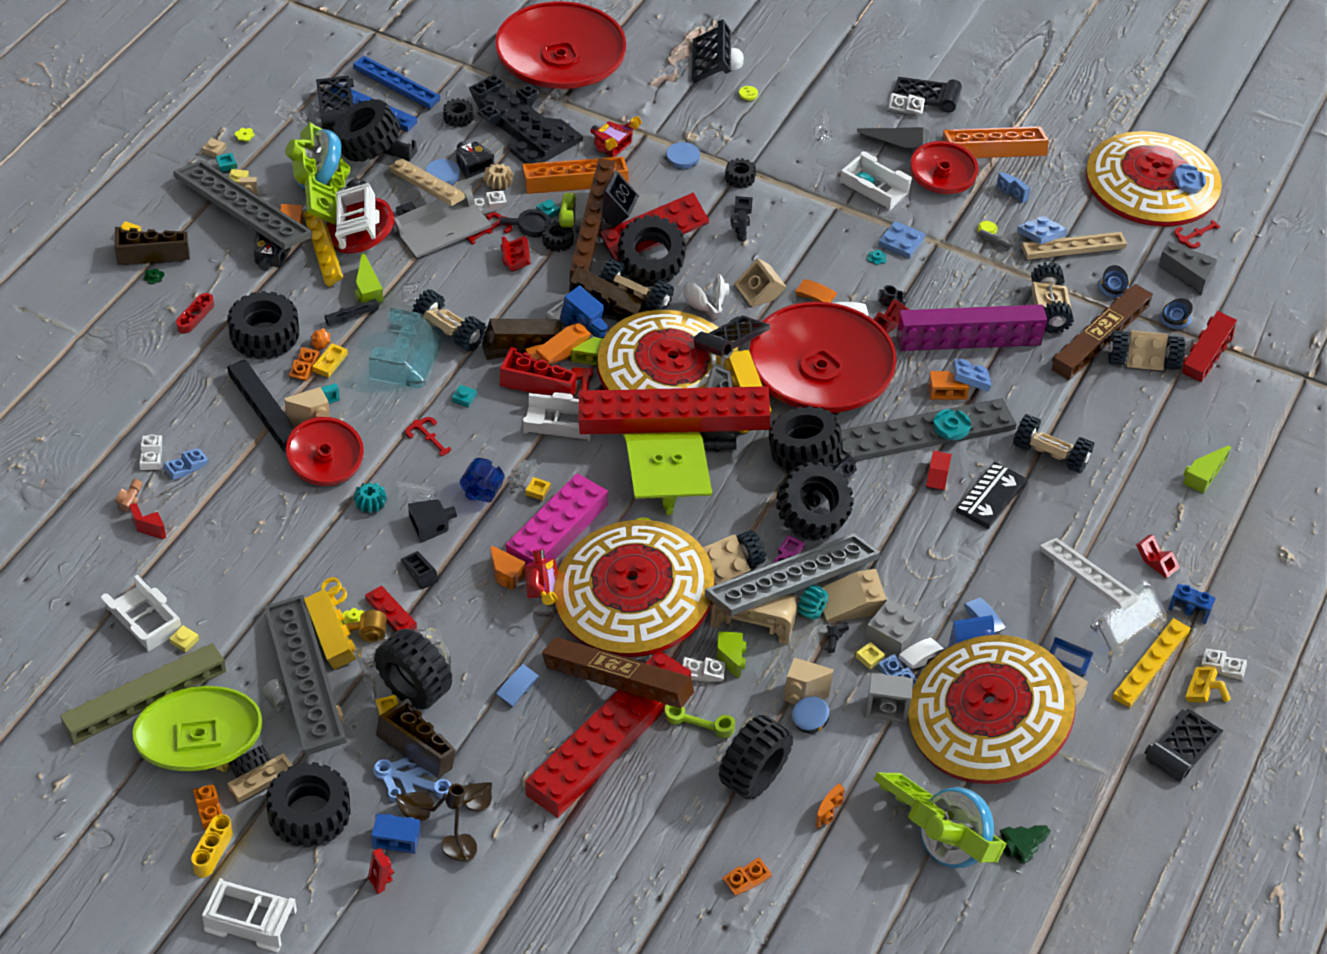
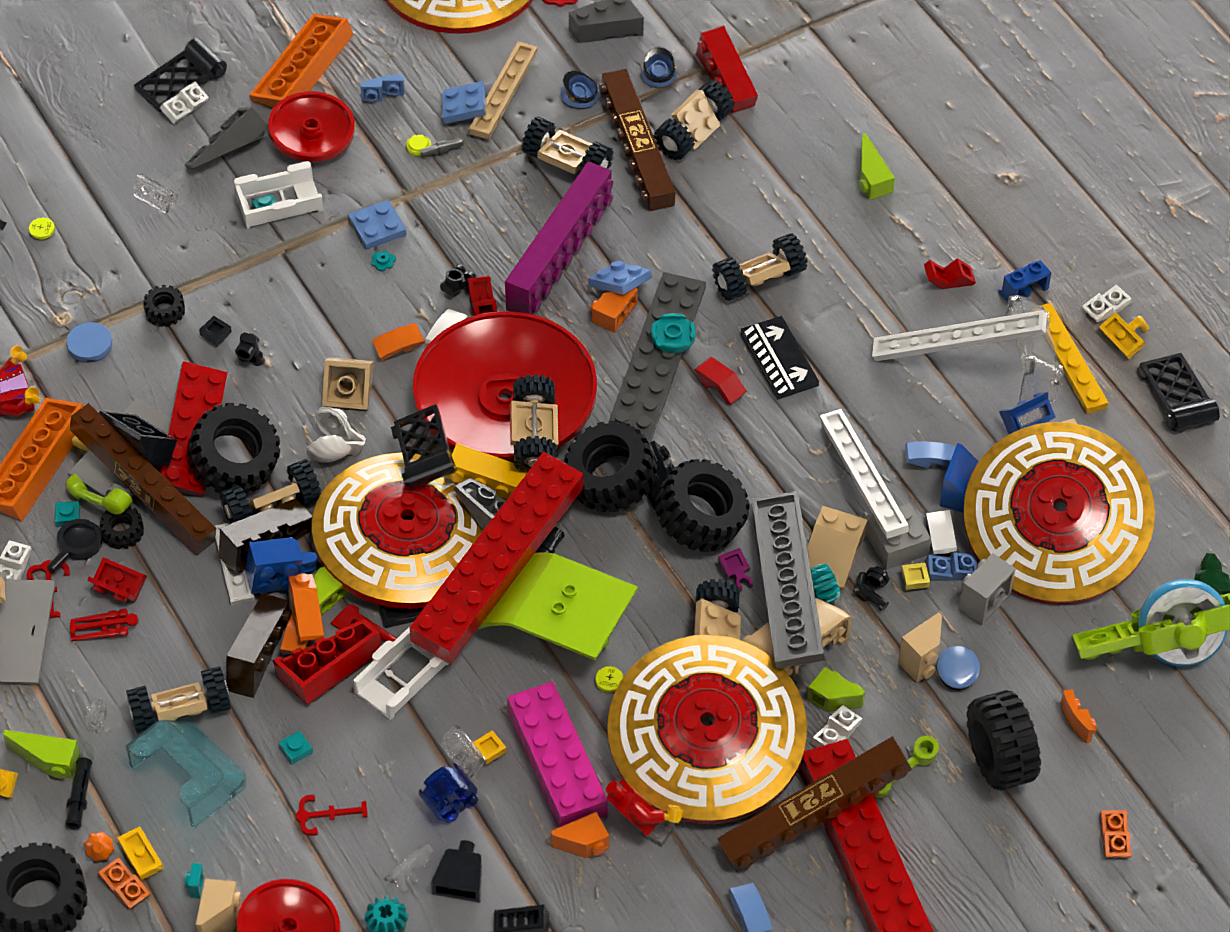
camera: 55 degrees left, 5 degrees up
none -> red piece [70,609,139,641]
none -> plate [510,374,558,473]
none -> white plate [820,409,909,539]
none -> black plate [866,566,890,588]

